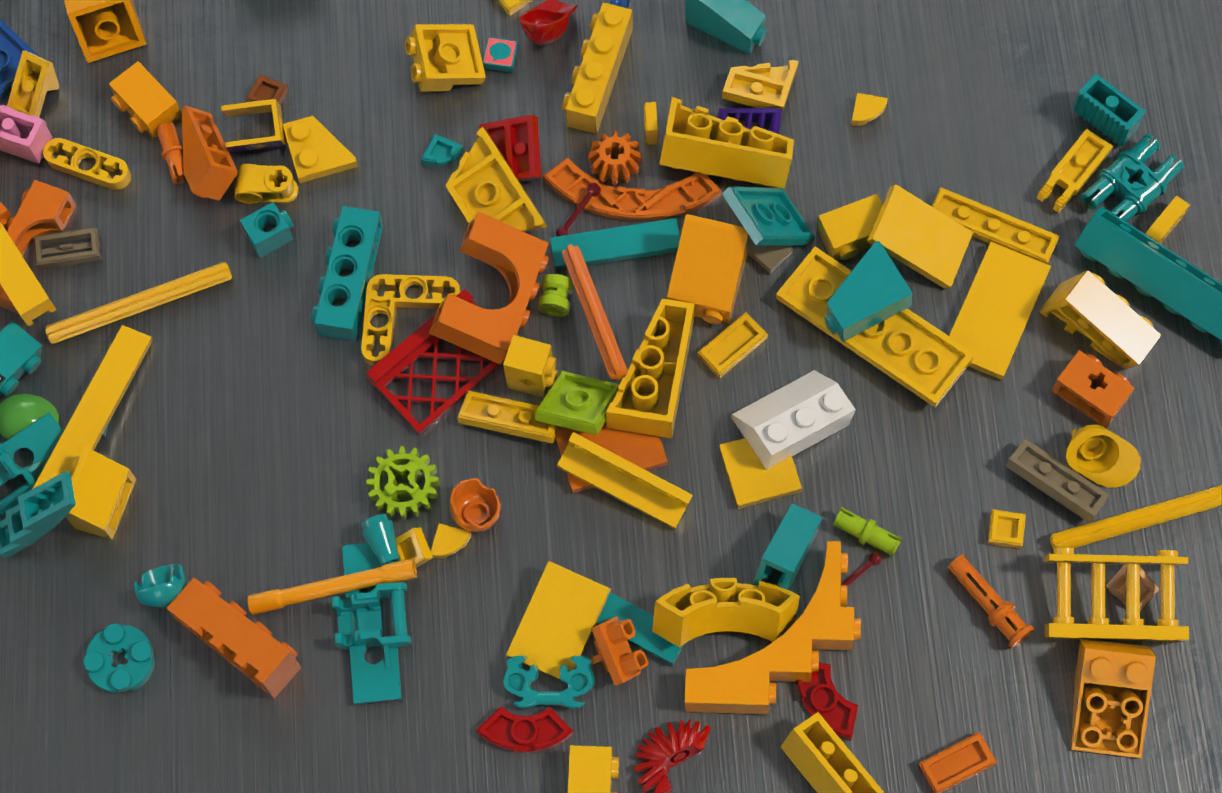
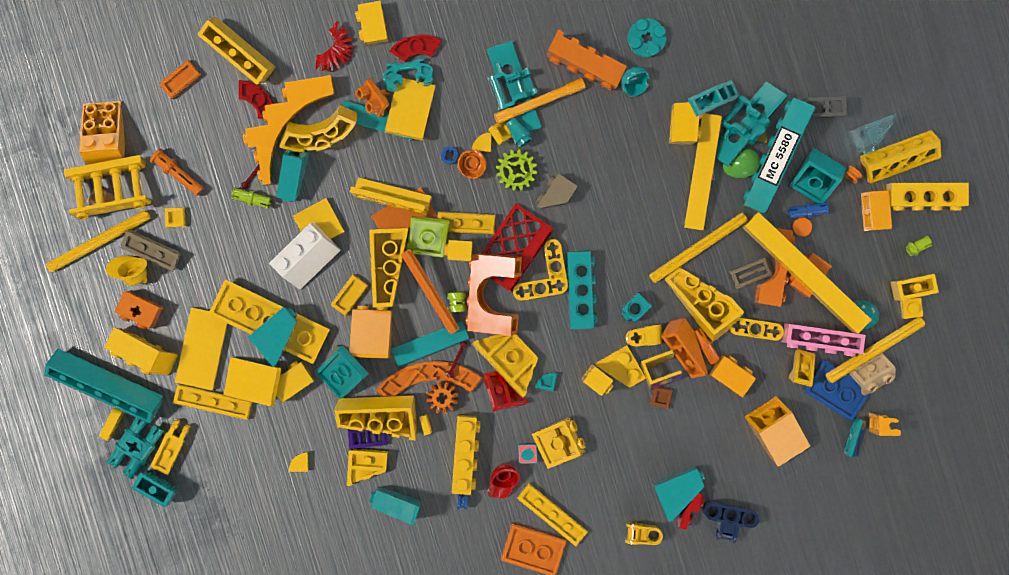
camera: 170 degrees right, 20 degrees up
none -> blue bush [441,147,458,165]
none -> dark tan slope [536,173,578,209]
none -> yellow brick [581,364,613,396]
none -> yellow wedge [665,267,744,342]

